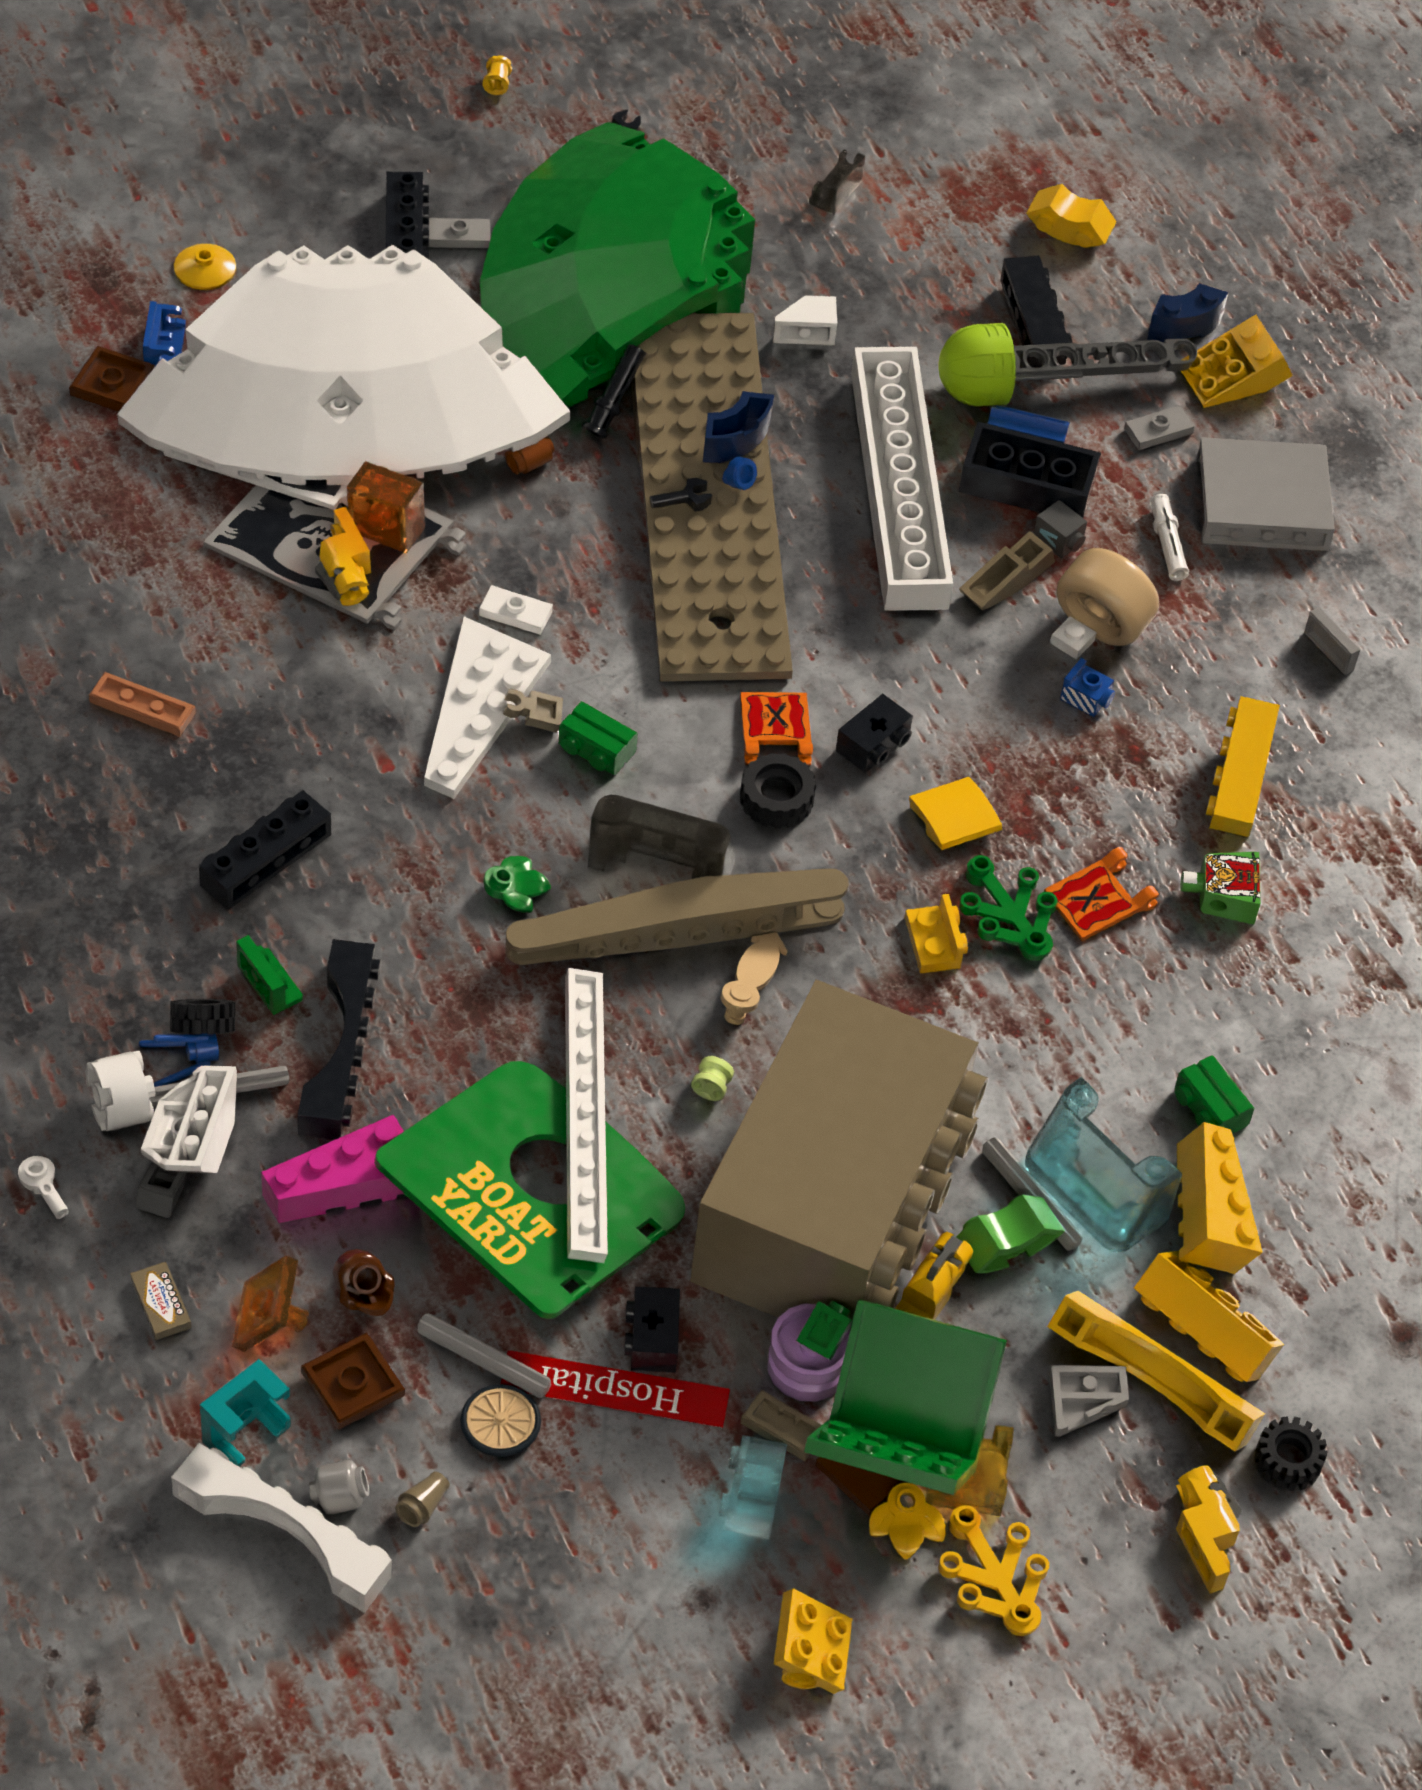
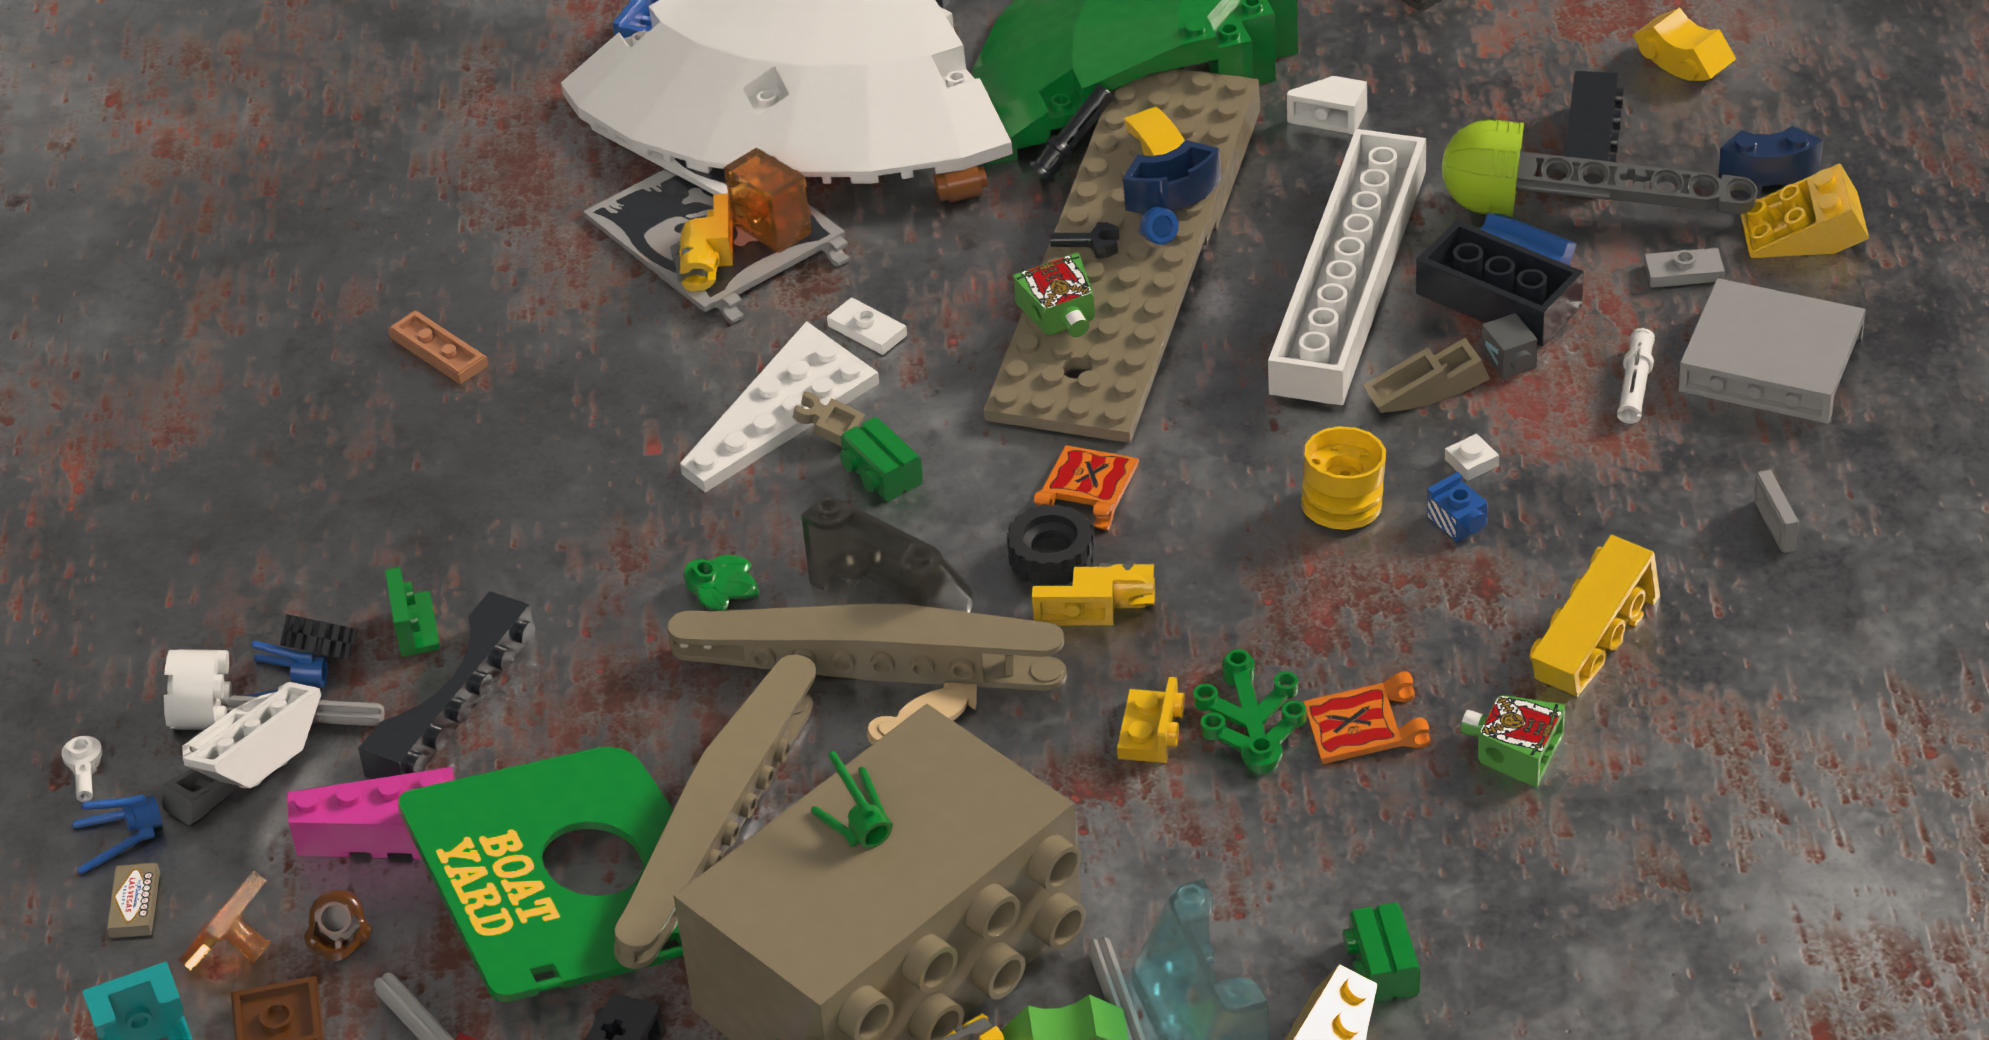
camera: 30 degrees right, 10 degrees down
reddish brown tile [69,346,155,411] -> none
black brick [199,790,331,910] -> none
white plate [565,968,608,1263] -> none
black brick [835,693,913,773] -> none
yellow slope [909,777,1002,850] -> none
tan wheel [1056,548,1159,646] -> none
none -> blue plant [71,794,163,875]
none -> dark tan piece [614,654,816,969]
none -> green plant [811,751,893,849]
none -> torso [1013,252,1095,337]
none -> yellow plate [1032,562,1155,626]
none -> yellow slope [1124,106,1185,156]
none -> yellow wheel [1301,426,1386,530]

